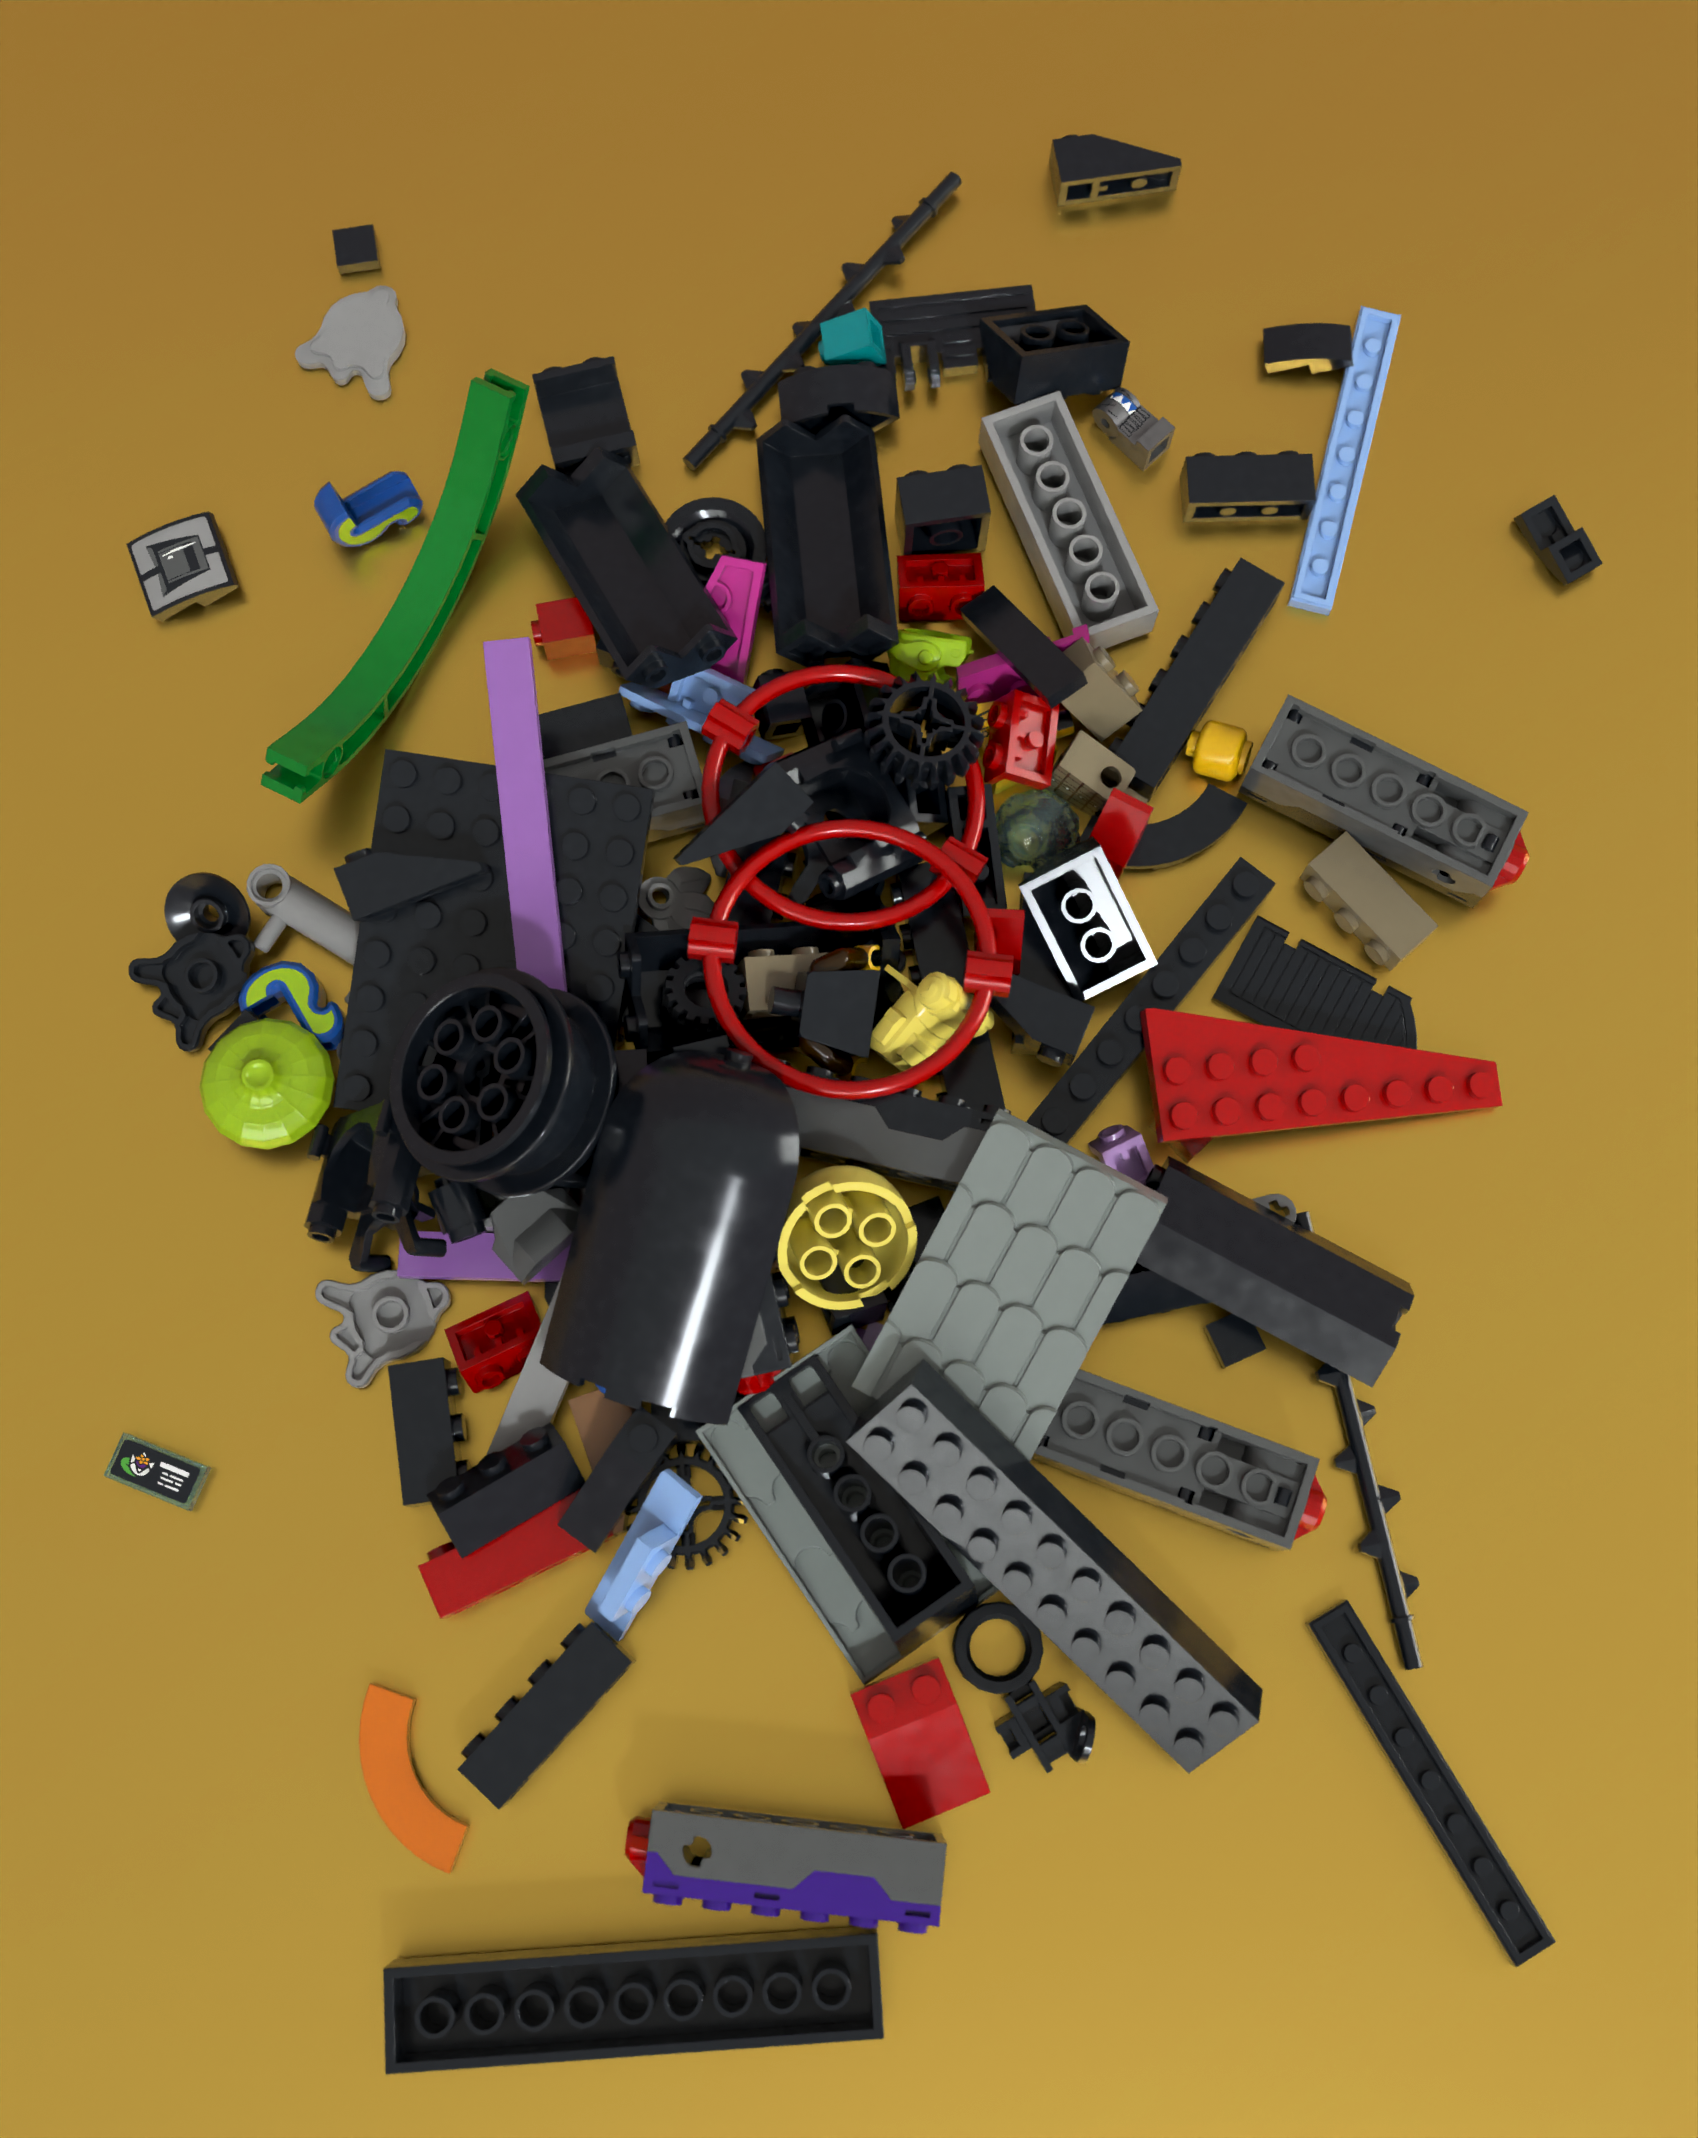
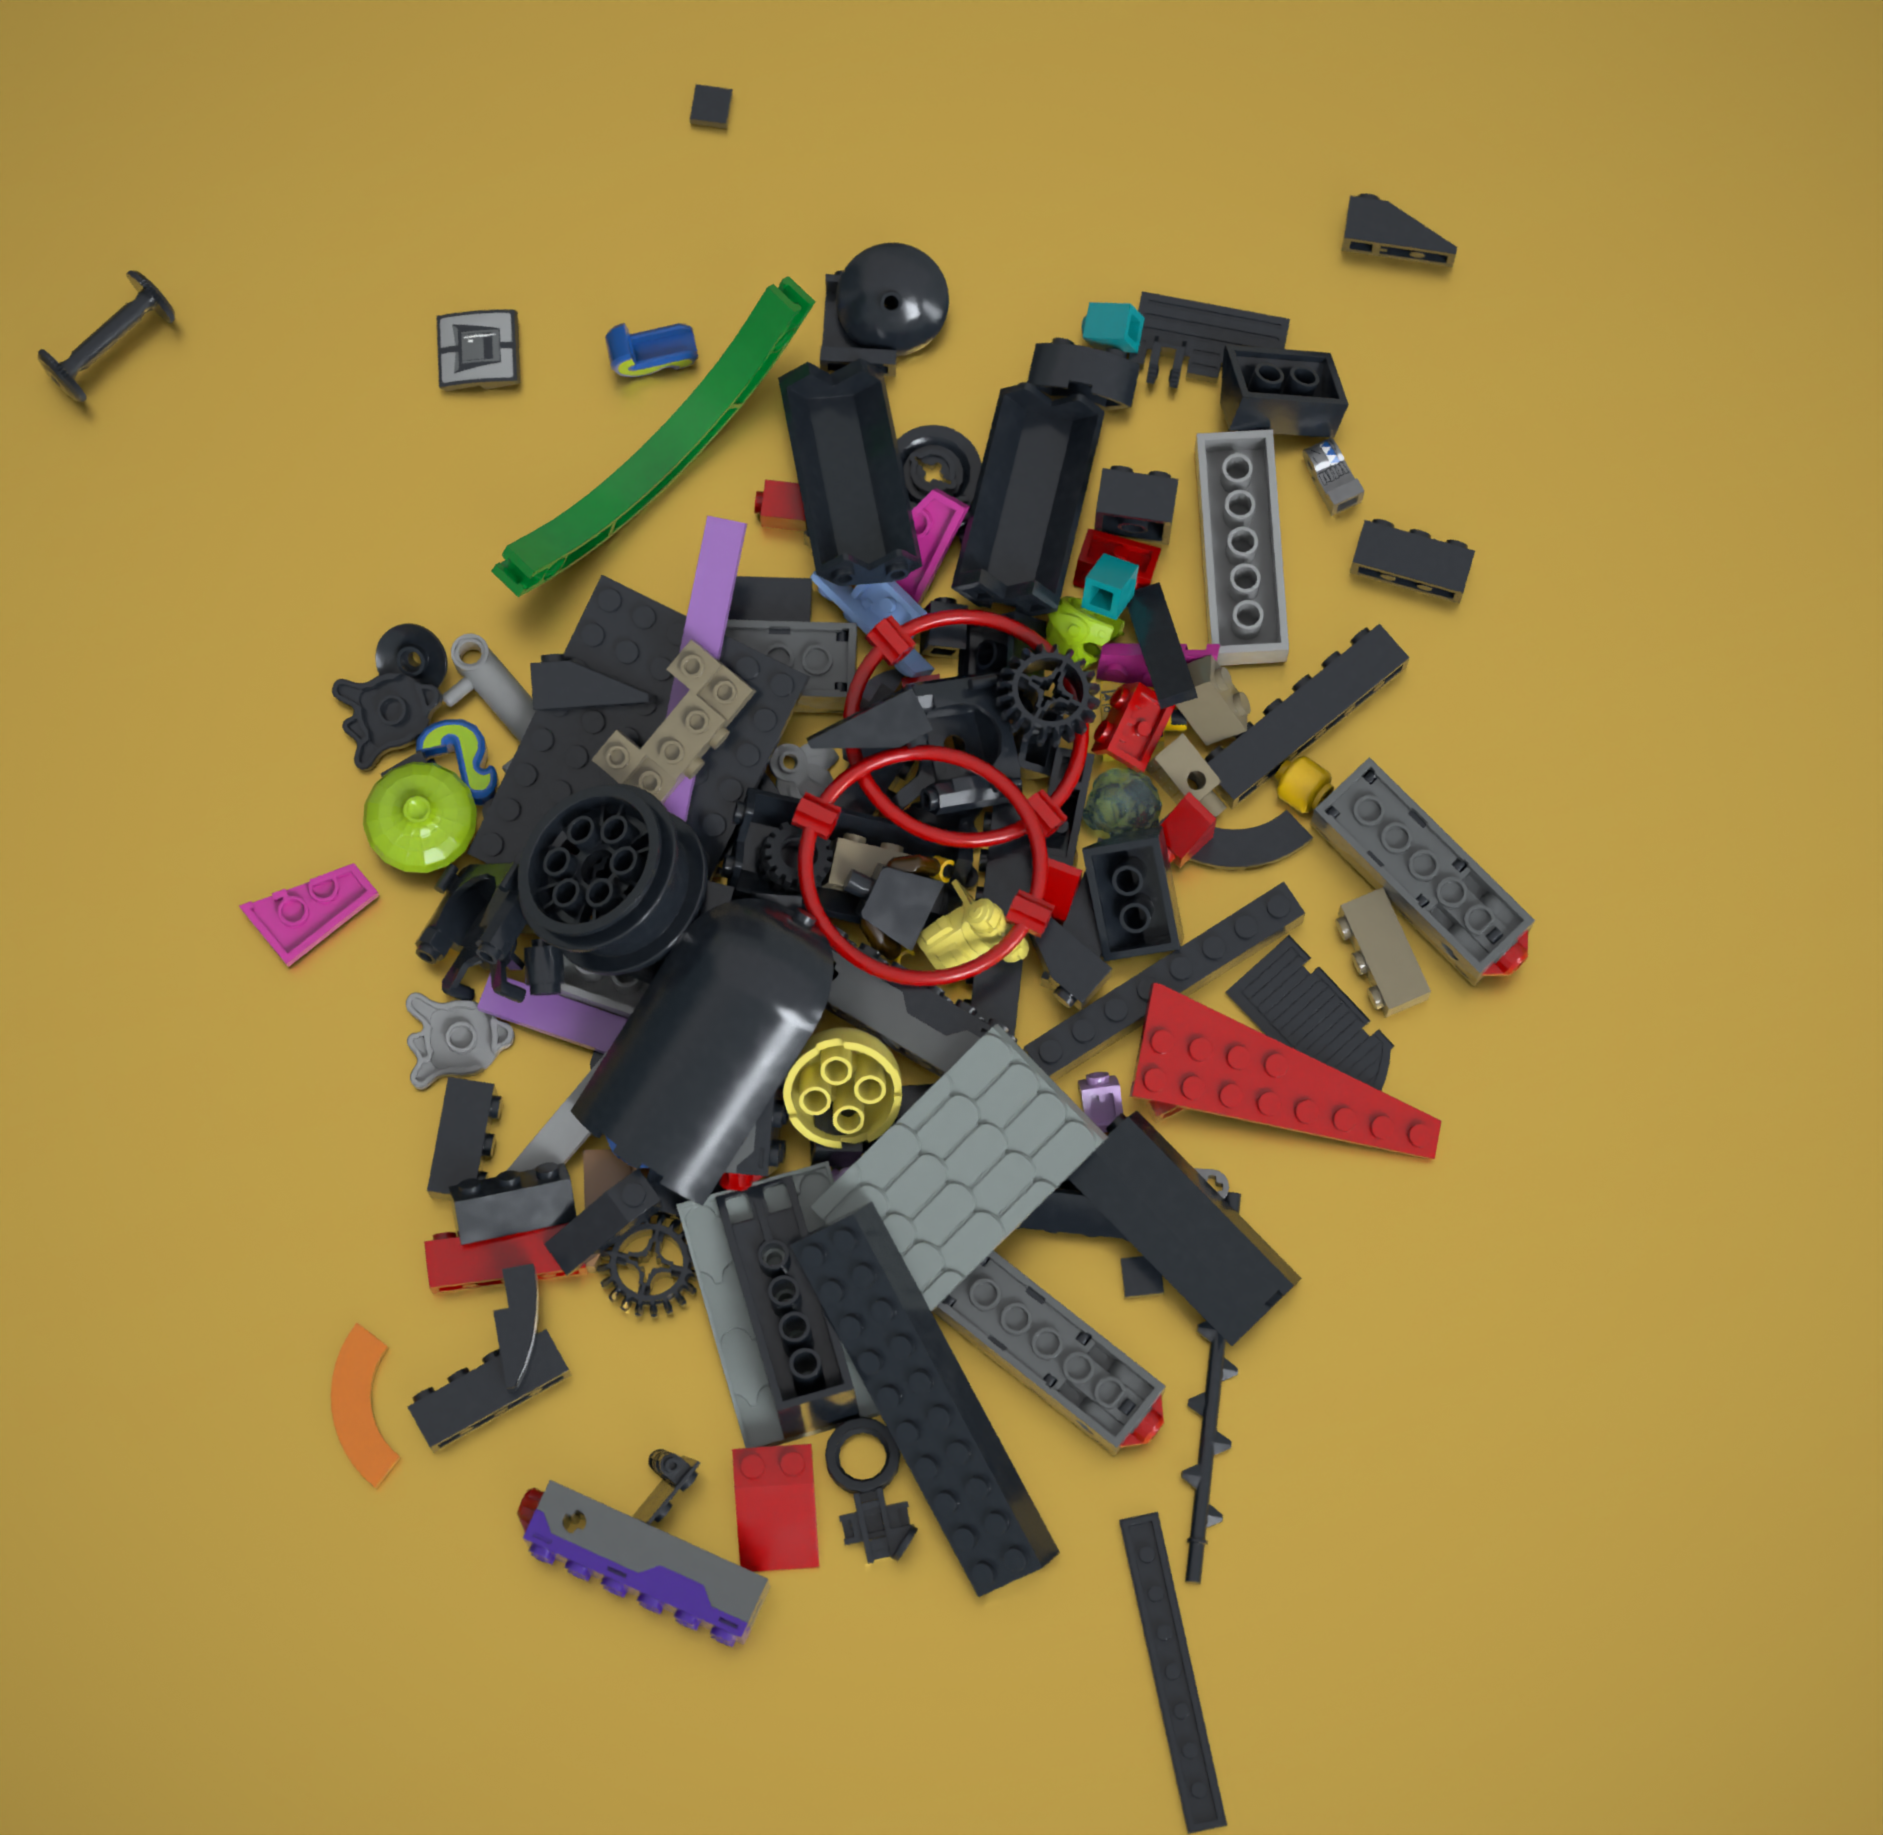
camera: 20 degrees right, 0 degrees up
tile [103,1432,212,1511] -> none
light grey tile [295,286,406,400] -> none
black brick [383,1927,884,2075] -> none
red bracket [444,1291,542,1393] -> none
dark grey slope [490,1187,580,1285] -> none
light blue bracket [585,1469,703,1642] -> none
black plant [683,172,962,471] -> none
black slope [1263,323,1353,374] -> none
light blue tile [1288,306,1401,616] -> none
black slope [1513,495,1603,586] -> none
none -> dark pink wing [239,863,379,967]
none -> black slope [493,1263,539,1394]
none -> dark tan bracket [592,639,756,804]
none -> black hinge [632,1449,701,1525]
none -> black dish [836,242,949,356]
none -> teal brick [1081,553,1139,620]

